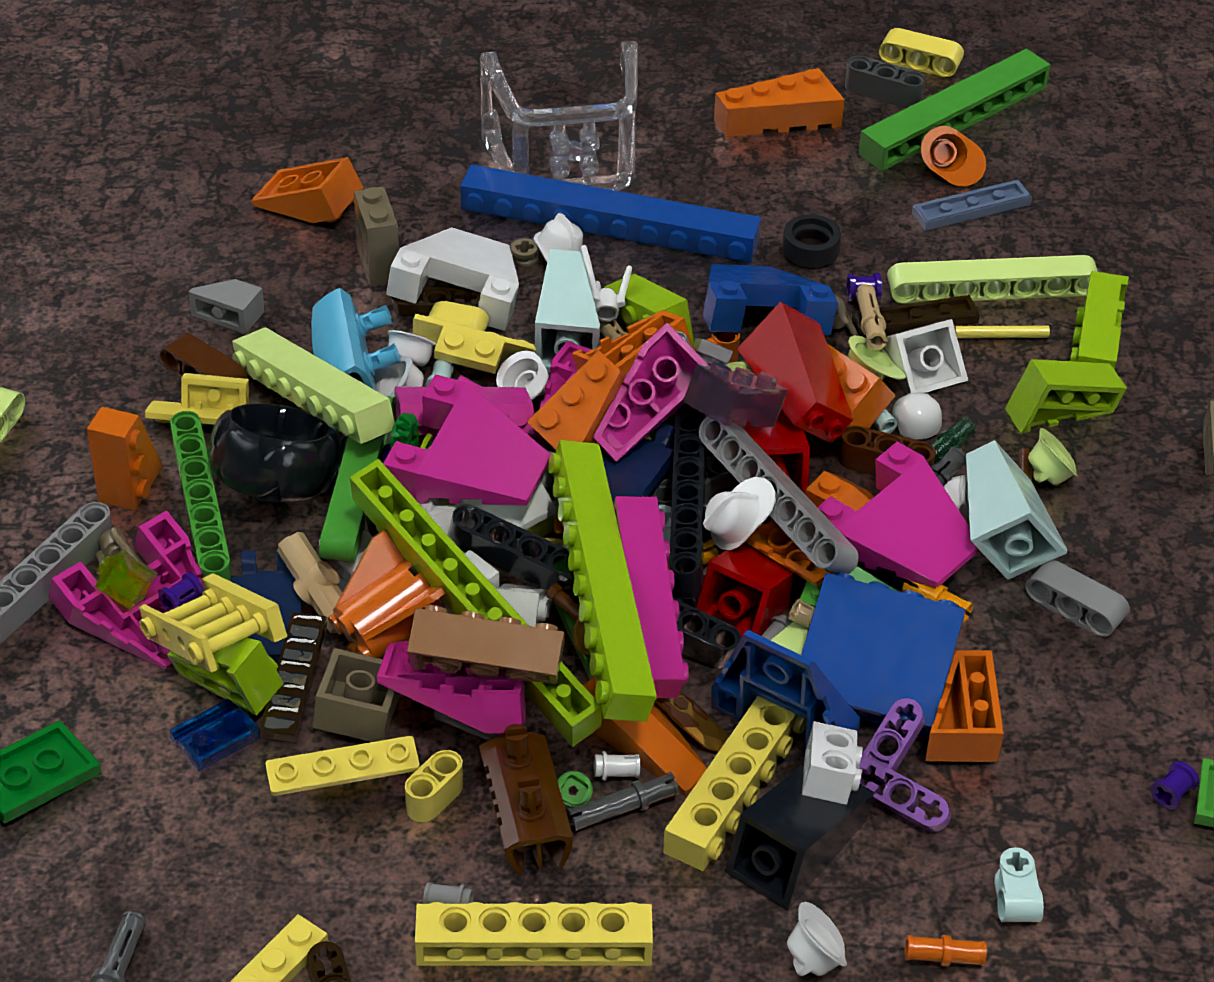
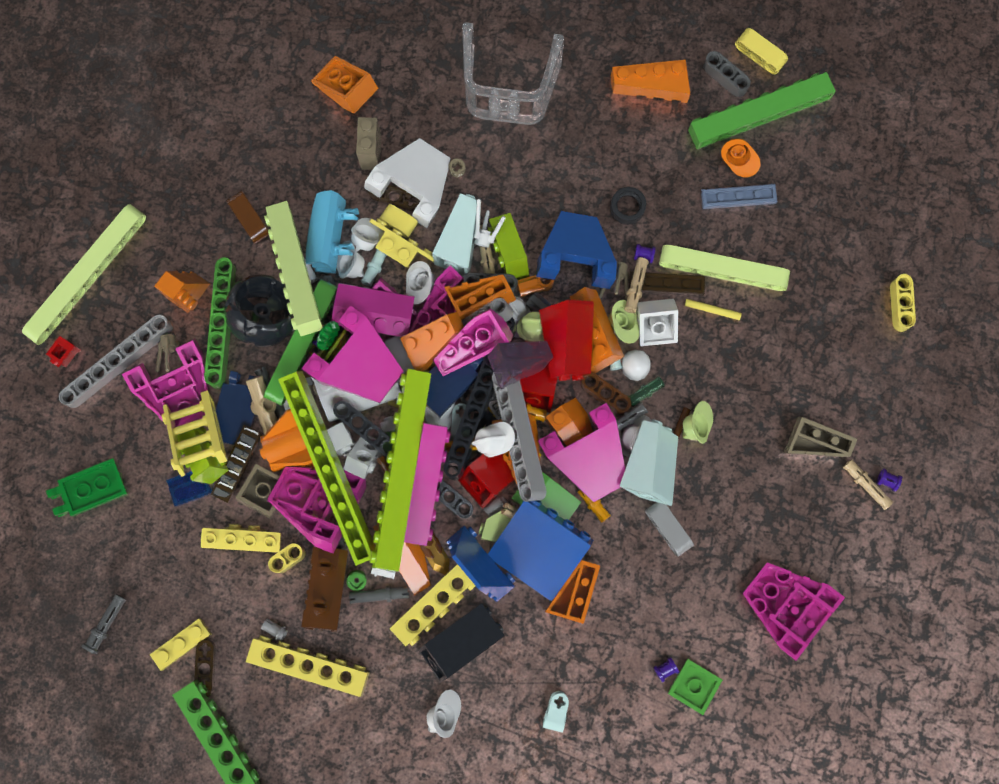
camera: 20 degrees right, 35 degrees up
clear neon green brick [94,551,158,610] -> none
light yellow bracket [145,373,249,426] -> none
dark purple bush [158,572,205,611] -> none
light grey slope [189,279,265,334] -> none
medium nougat wedge [407,605,565,684] -> none
blue brick [460,164,761,263] -> none
white piece [533,214,583,261] -> none
light grey hinge [693,338,733,367] -> none
white brick [802,721,863,805] -> none
medium lavender beam [858,698,951,832] -> none
orange pin [904,935,987,967] -> none
lime wedge [1005,359,1127,434] -> none
lime wedge [1070,271,1129,370] -> none

